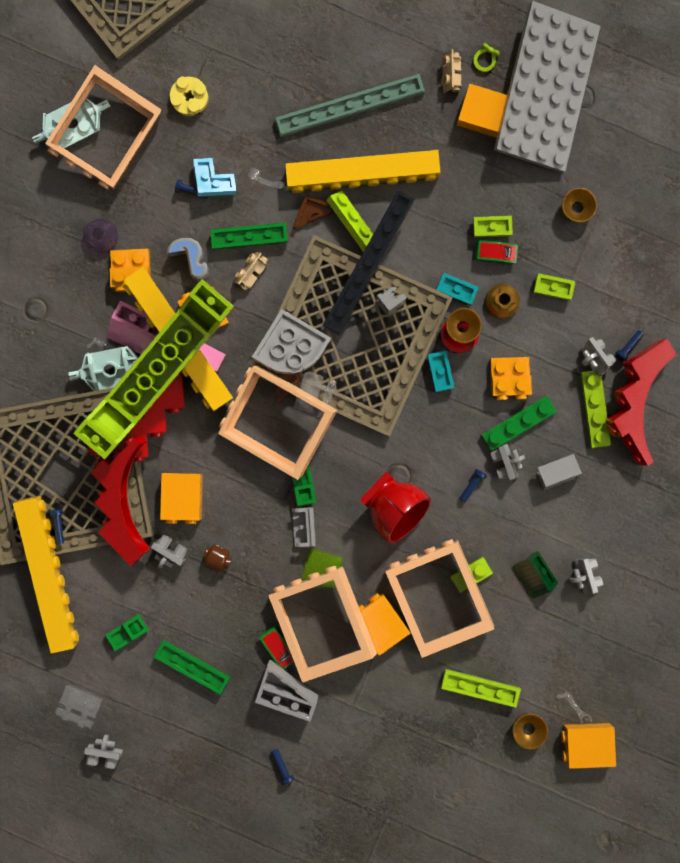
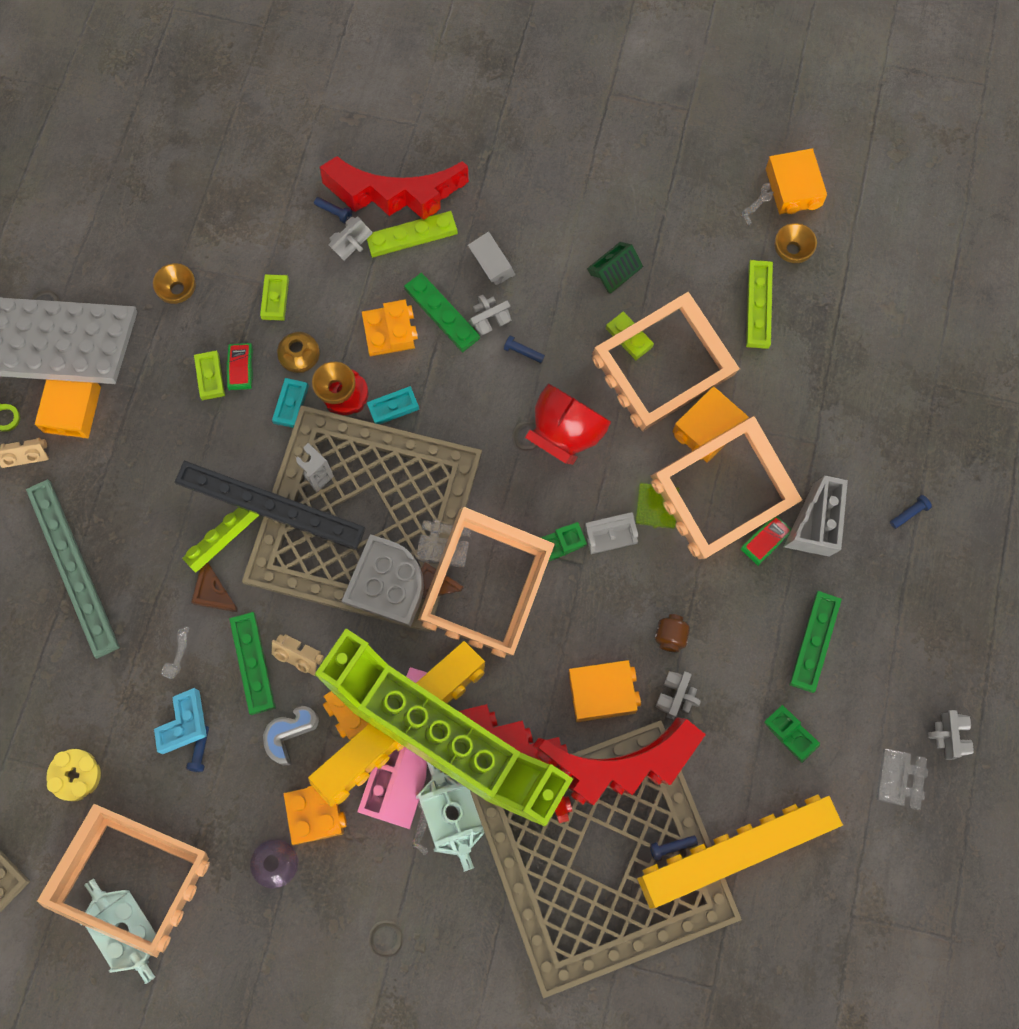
camera: 100 degrees left, 15 degrees down
yellow brick [286,150,440,193] -> none
light grey hips [570,558,604,594] -> none

